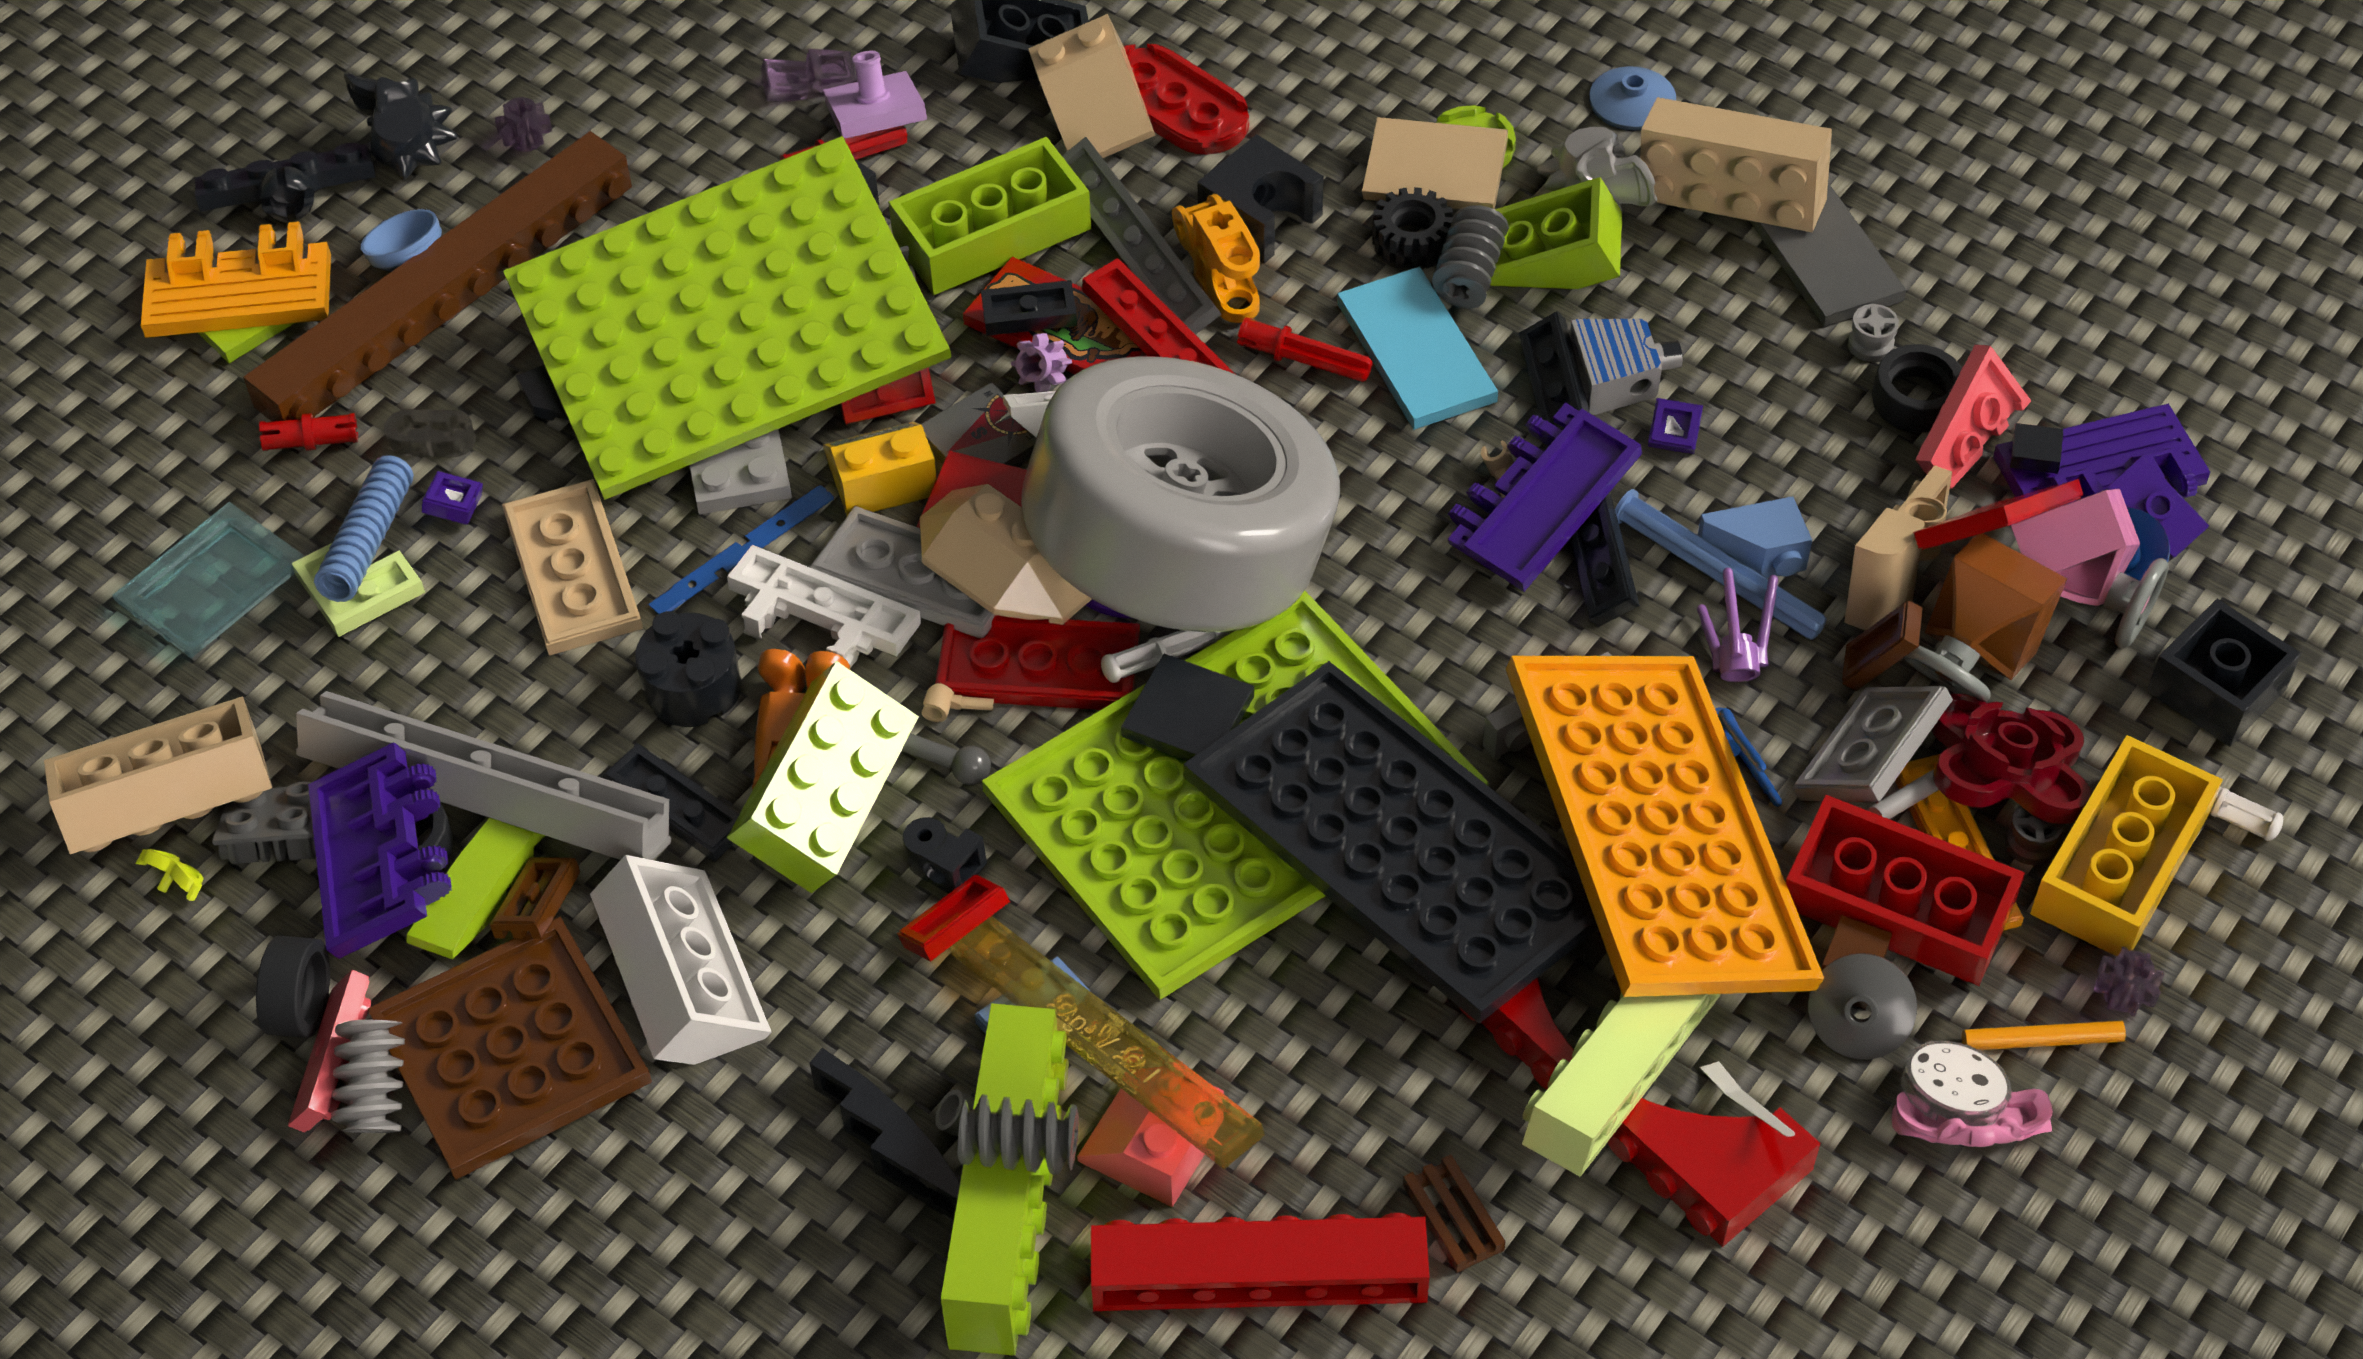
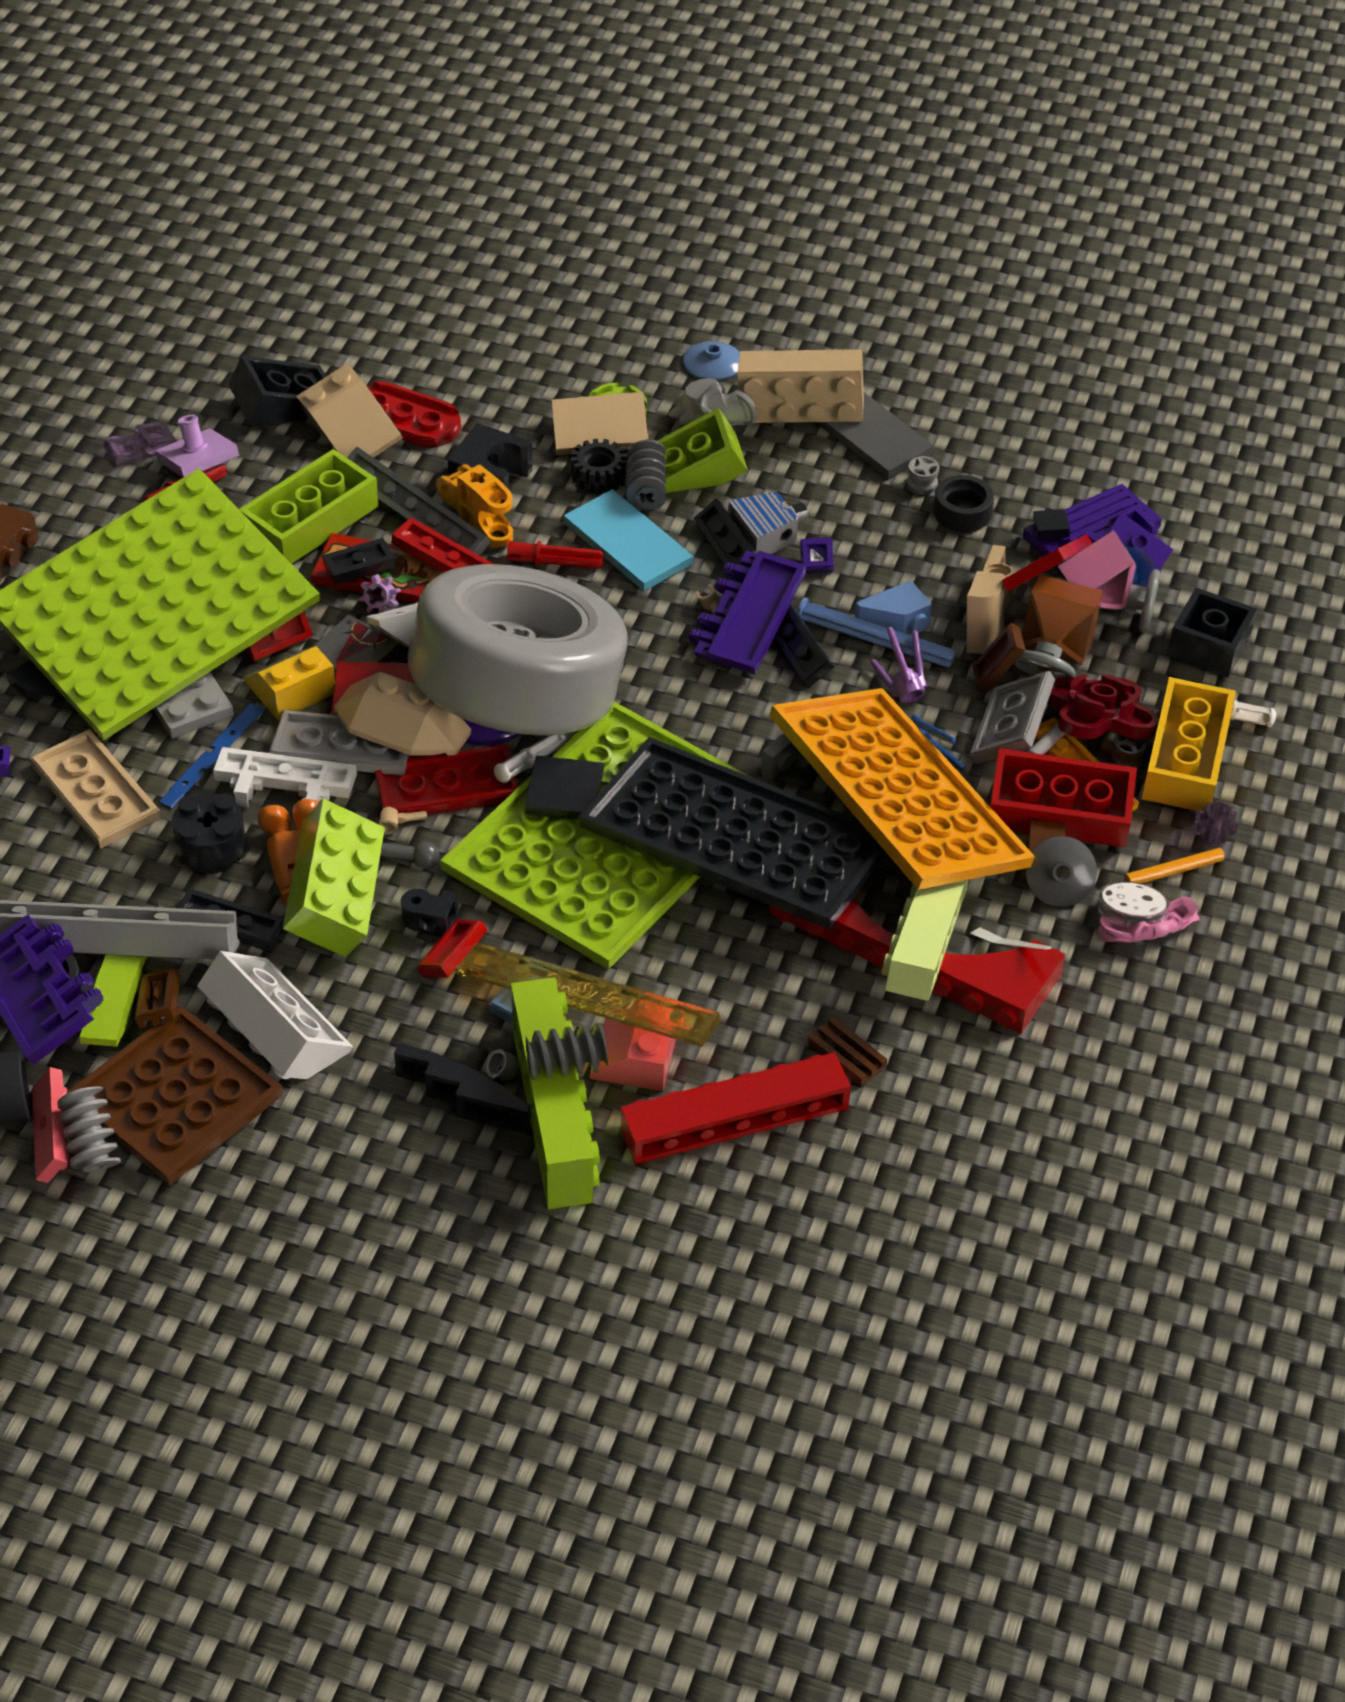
camera: 20 degrees left, 5 degrees down
coral wing [1915,345,2031,489] -> none

